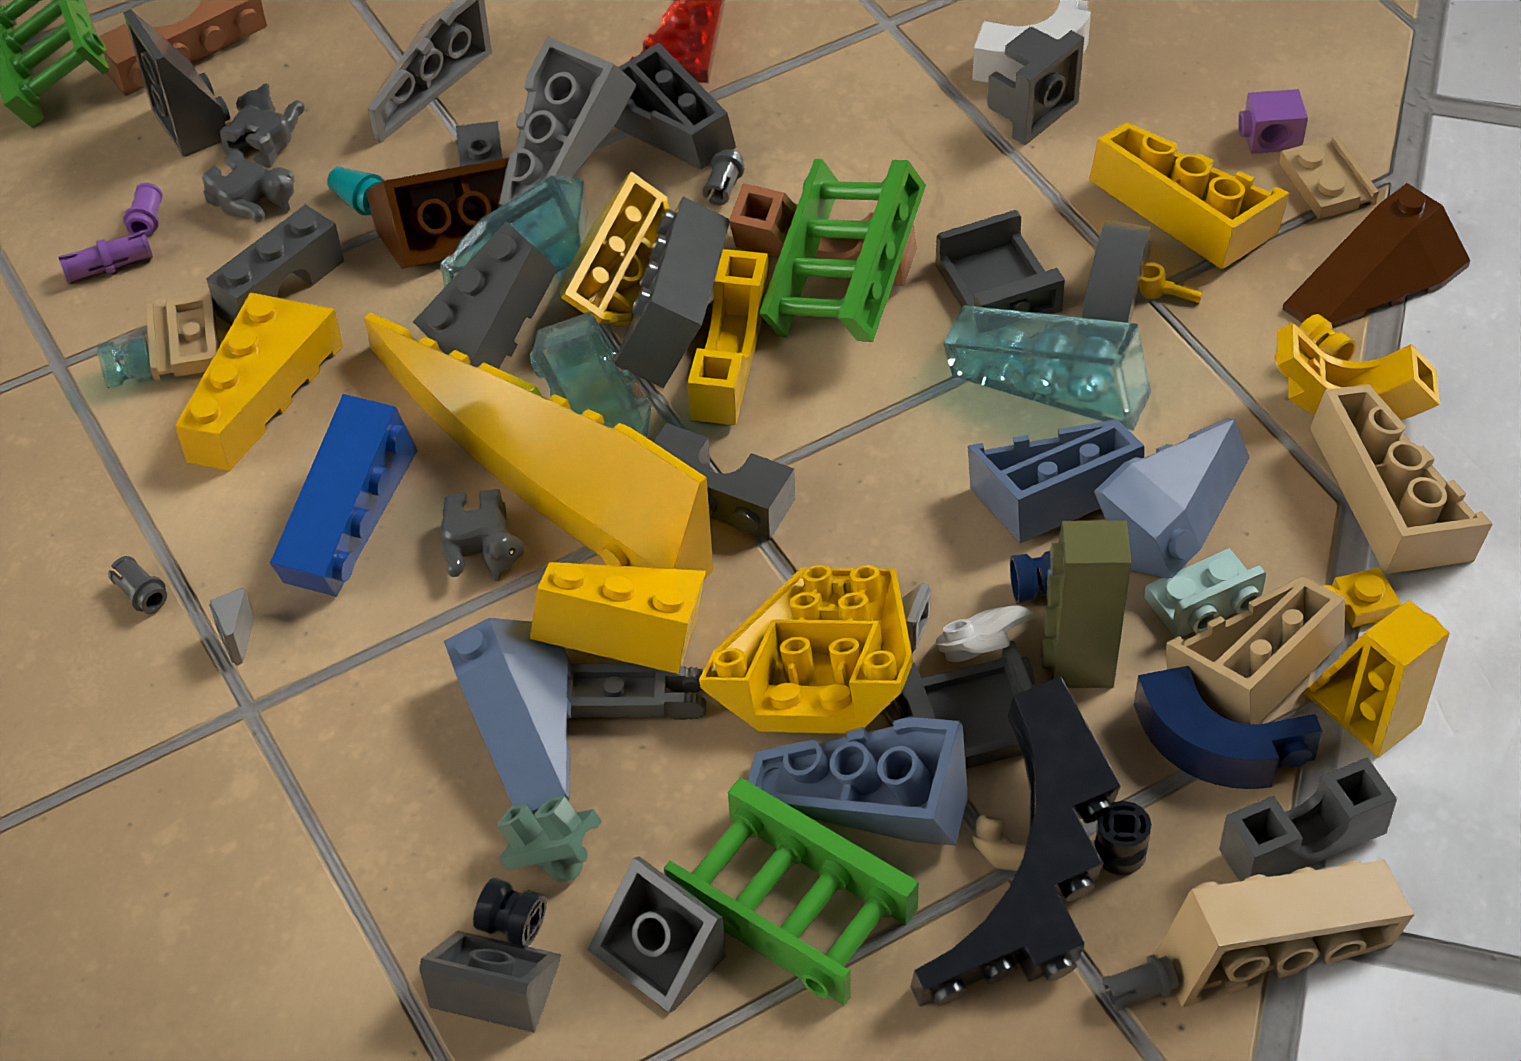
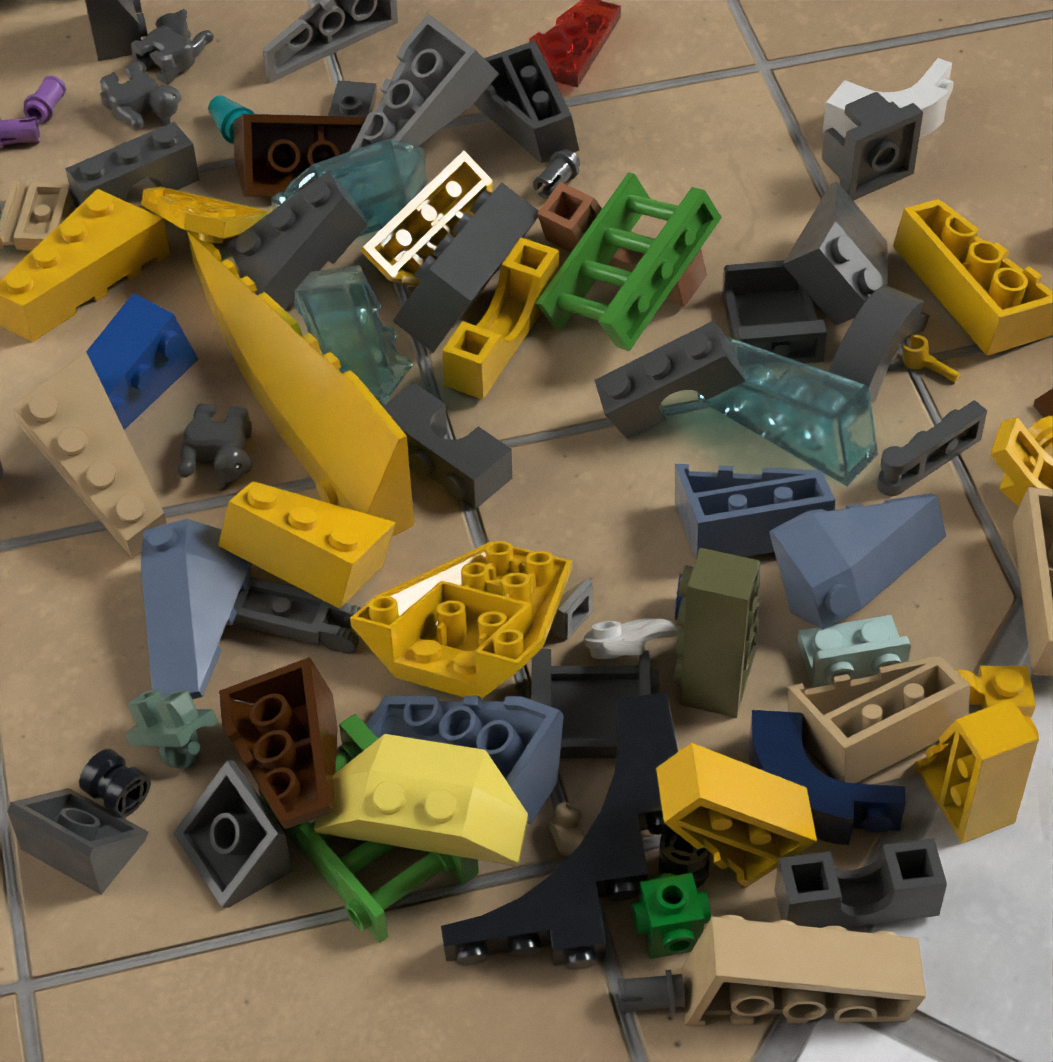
camera: 15 degrees right, 0 degrees up
none -> tan wedge [12,352,167,558]
none -> yellow plate [141,186,272,243]
none -> reddish brown wedge [219,657,338,829]
none -> light yellow wedge [314,734,528,866]
none -> dark grey arch [594,321,746,439]
none -> green brick [632,873,711,959]
none -> yellow wedge [656,743,817,888]
none -> dark grey slope [783,181,888,325]
none -> dark grey plate [877,400,987,496]

